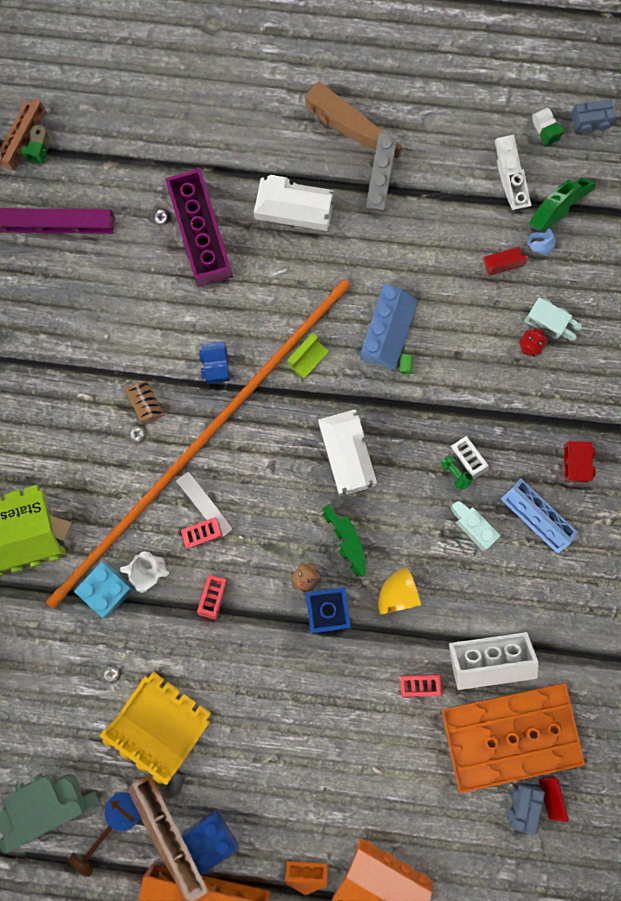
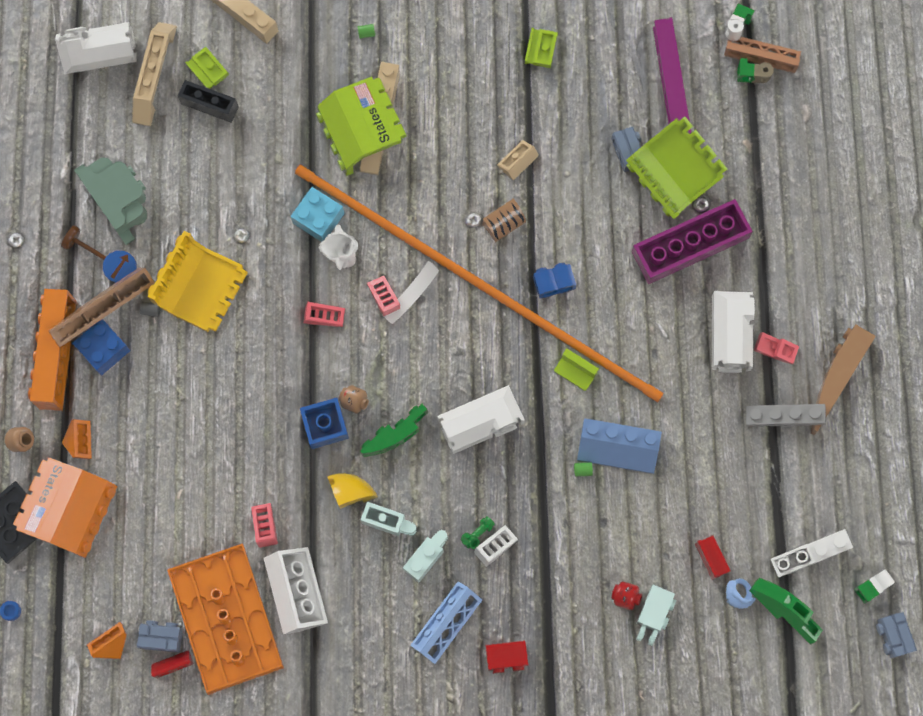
camera: 80 degrees right, 5 degrees down
none -> orange slope [87,622,127,659]
none -> light aqua hinge [361,502,417,536]
none -> tan slope [497,140,539,180]
none -> sand blue brick [611,127,641,172]
none -> lime hinge [626,117,727,219]
none -> coral slope [754,332,799,364]

